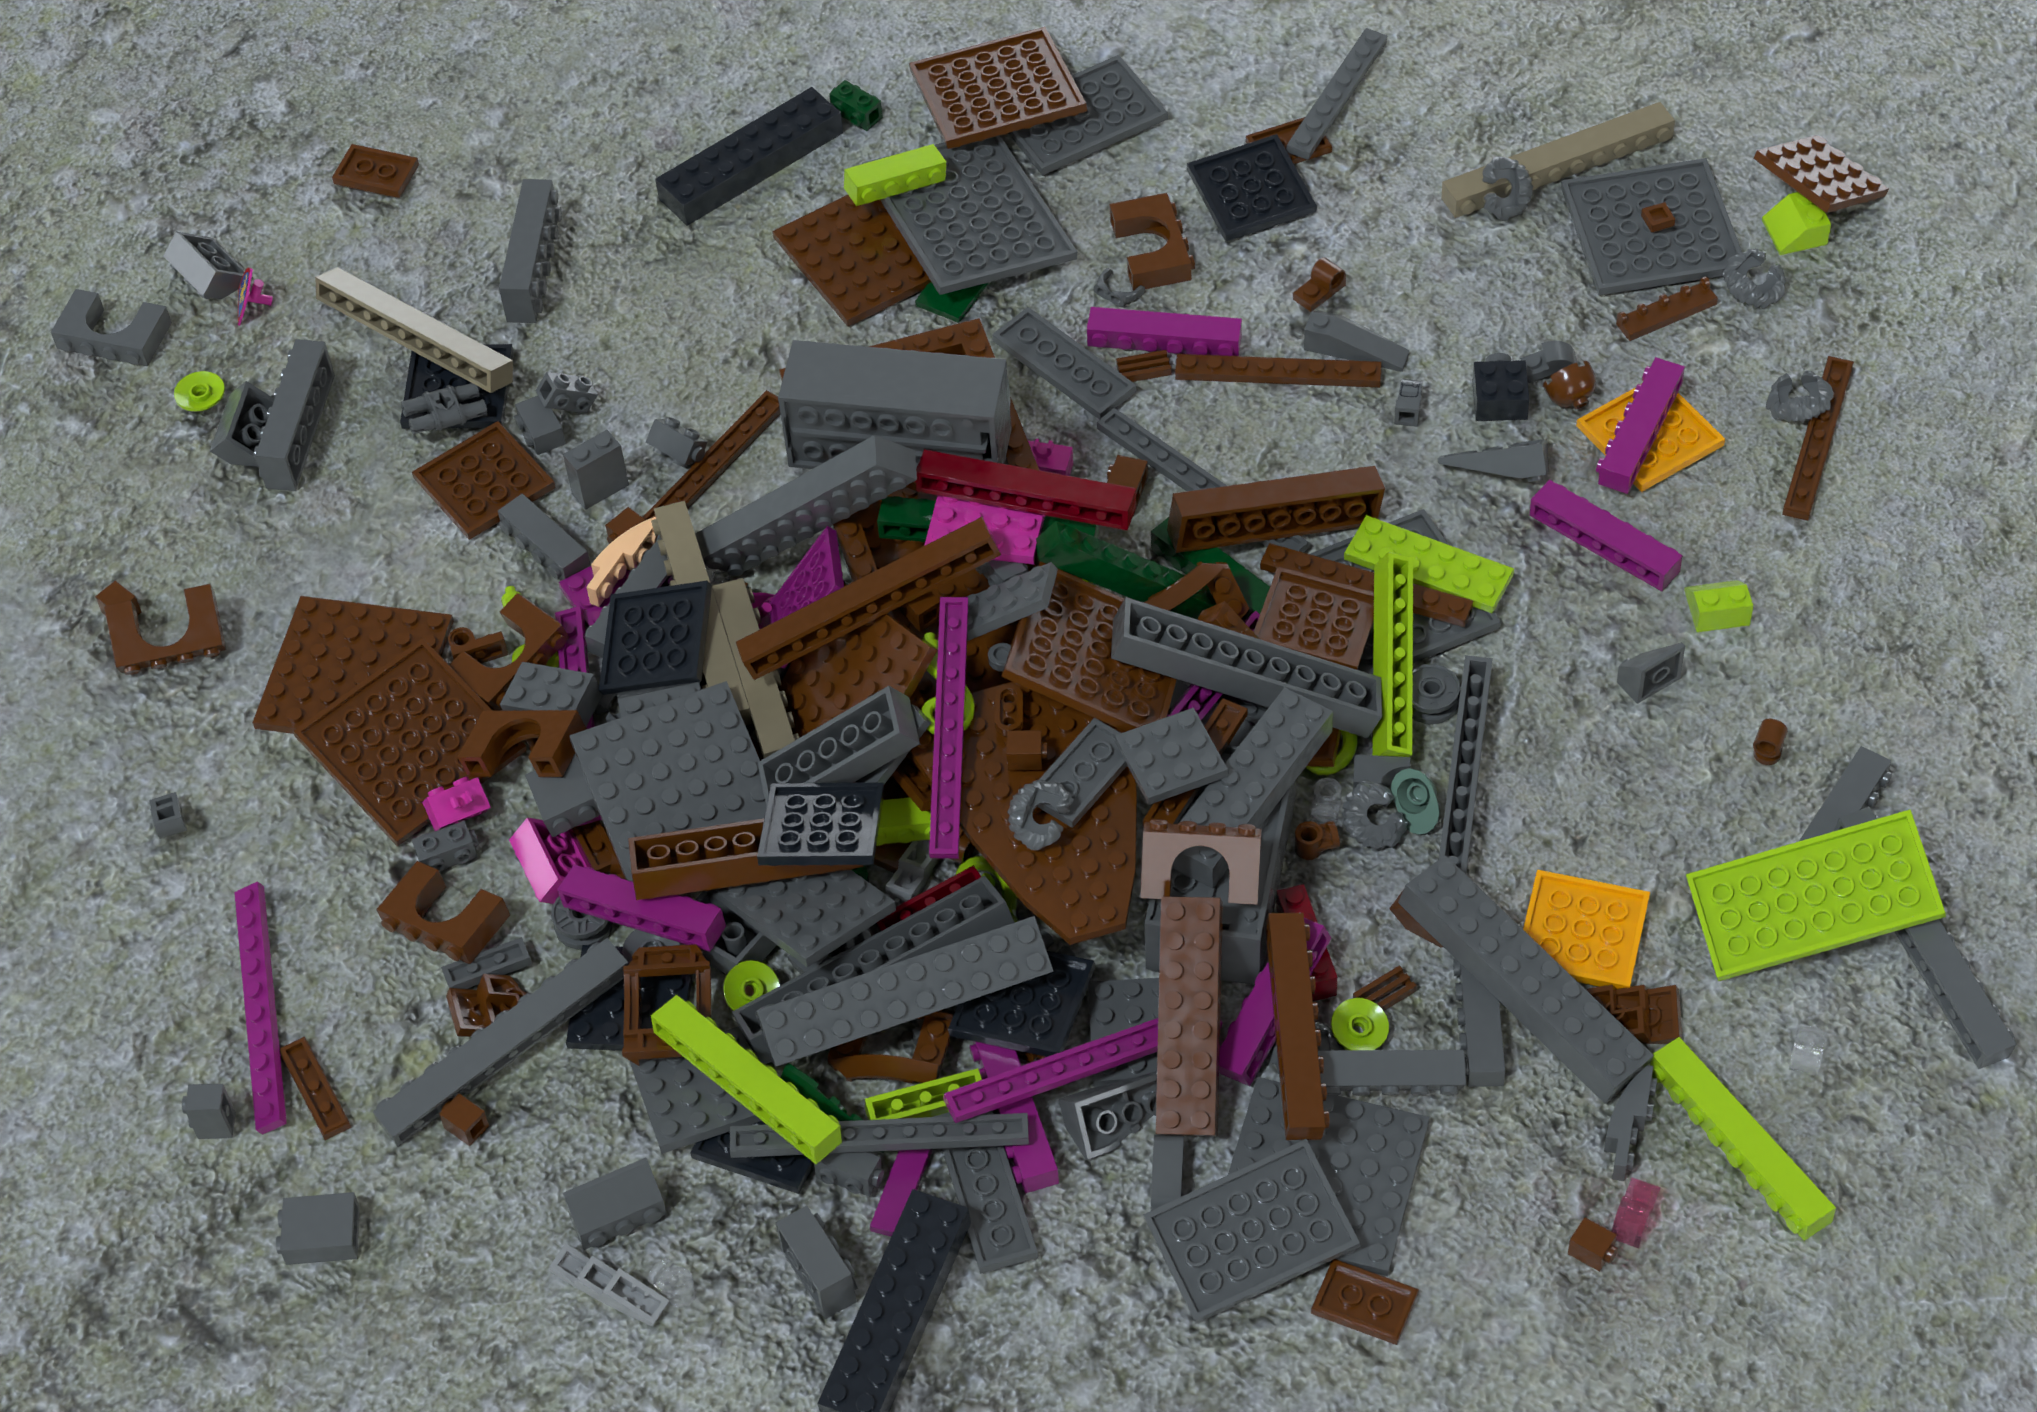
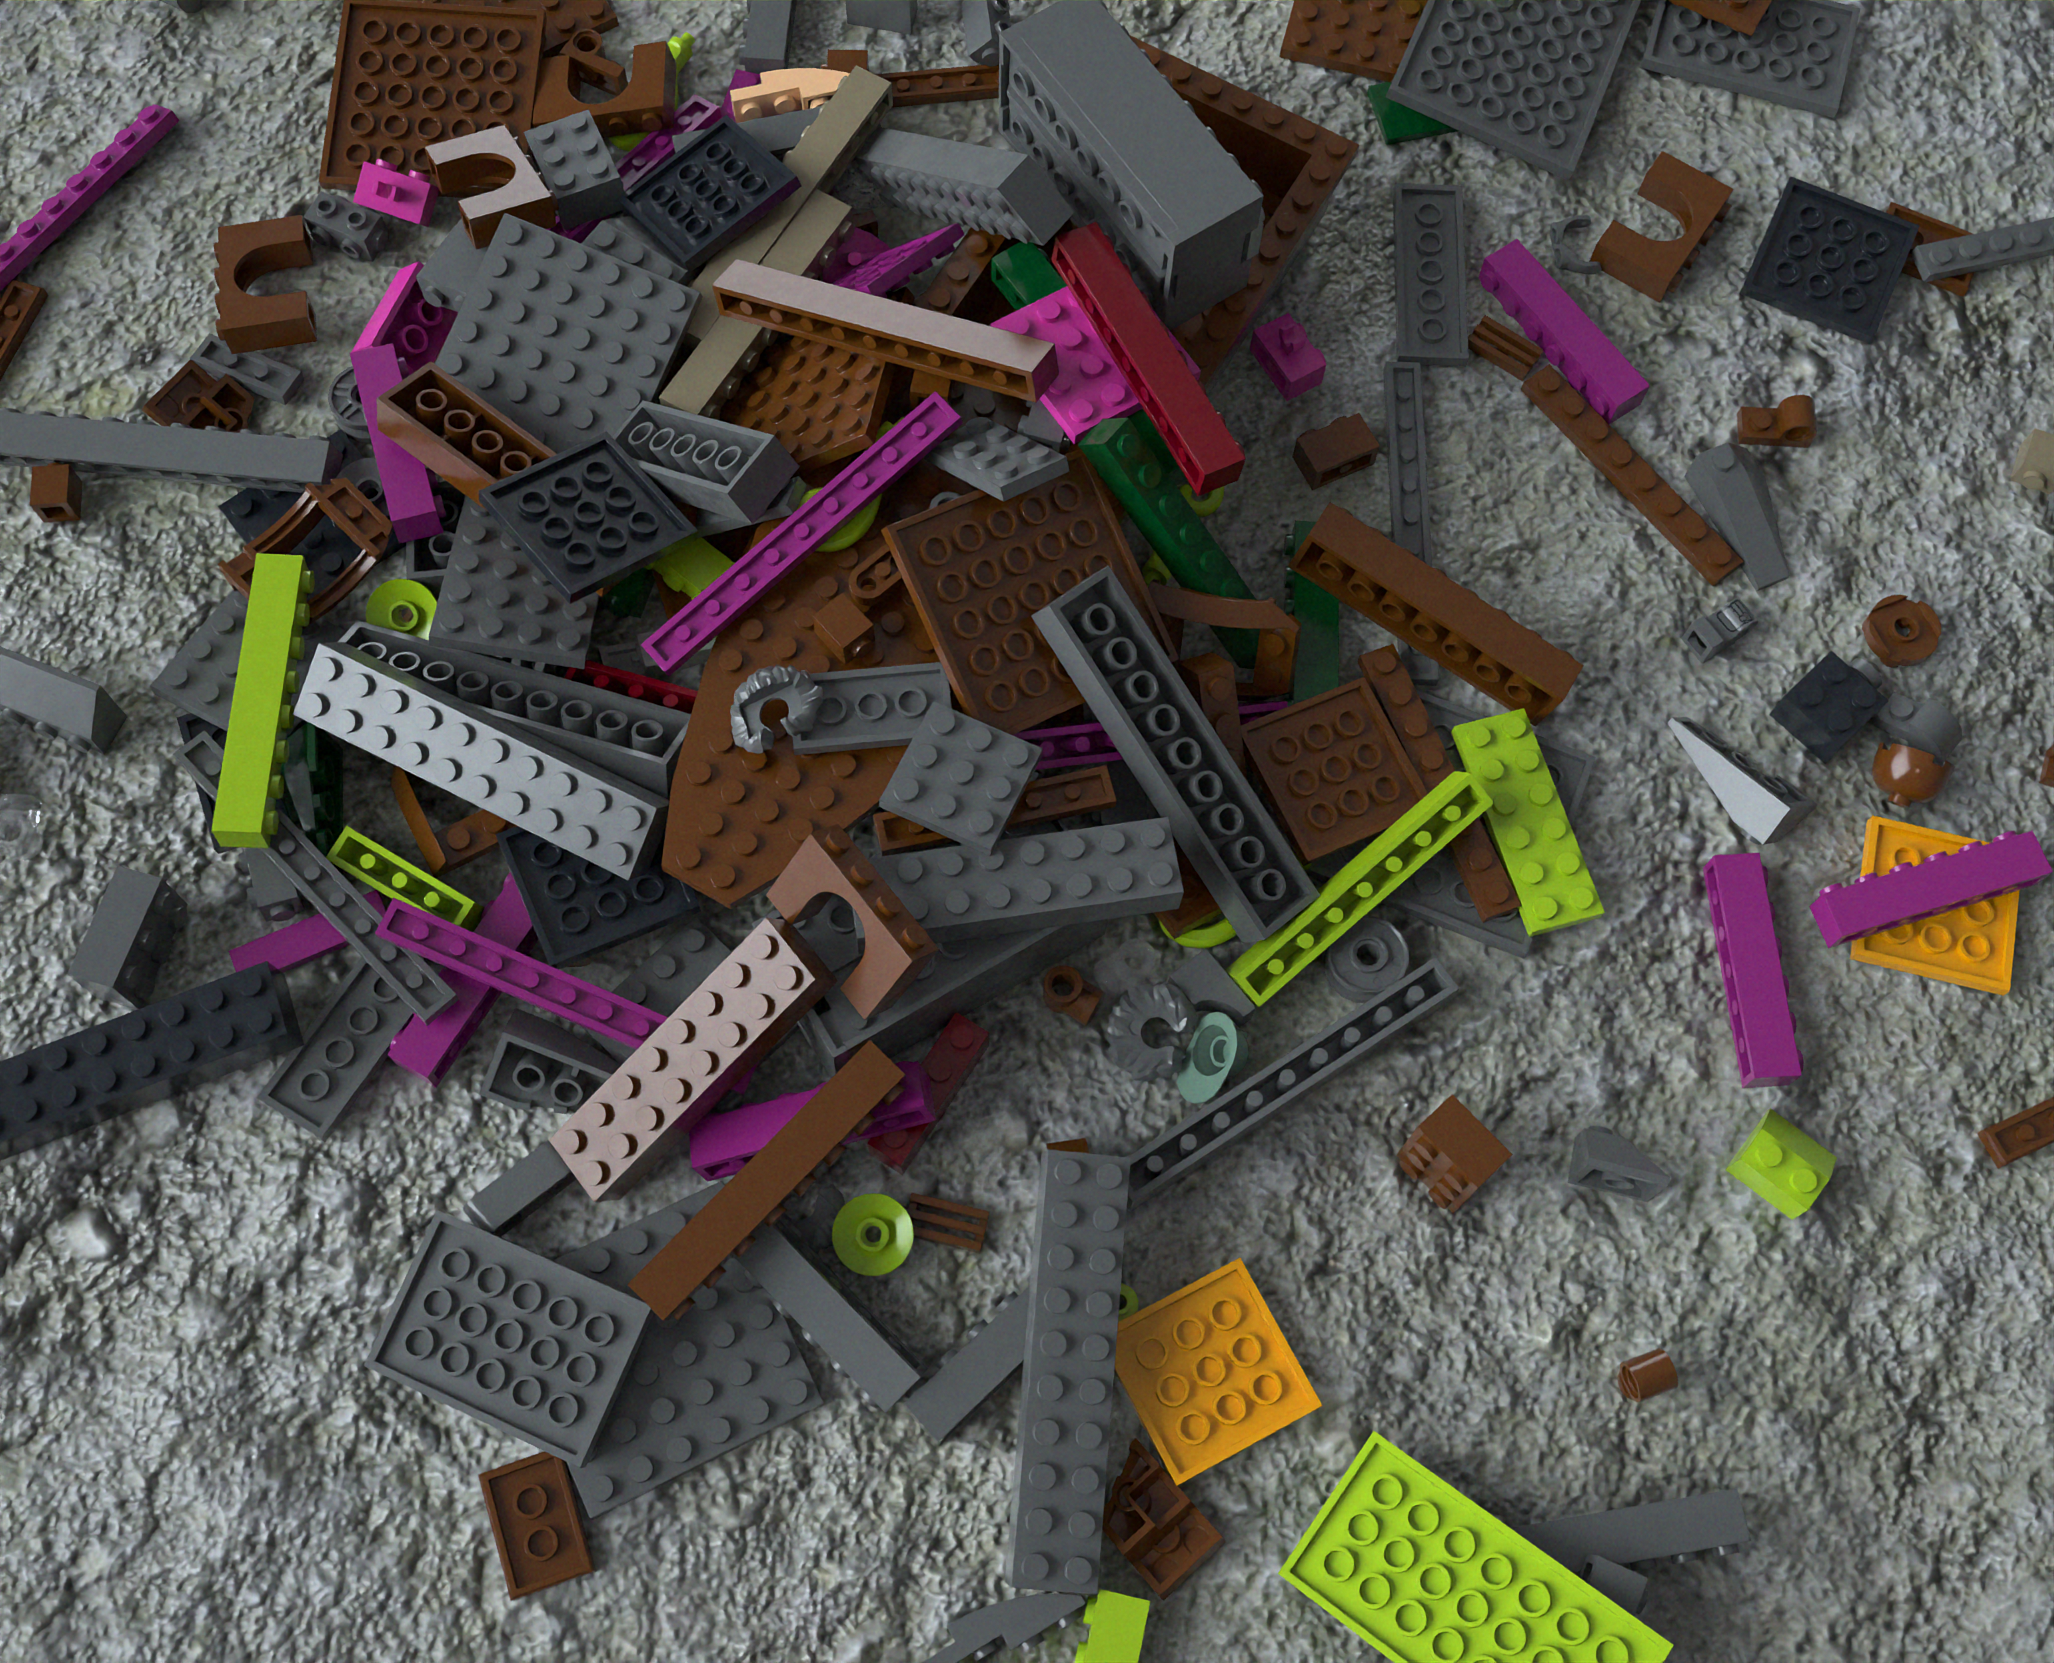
camera: 40 degrees right, 15 degrees up
none -> reddish brown brick [1397,1094,1513,1213]
none -> reddish brown plate [1862,595,1942,668]

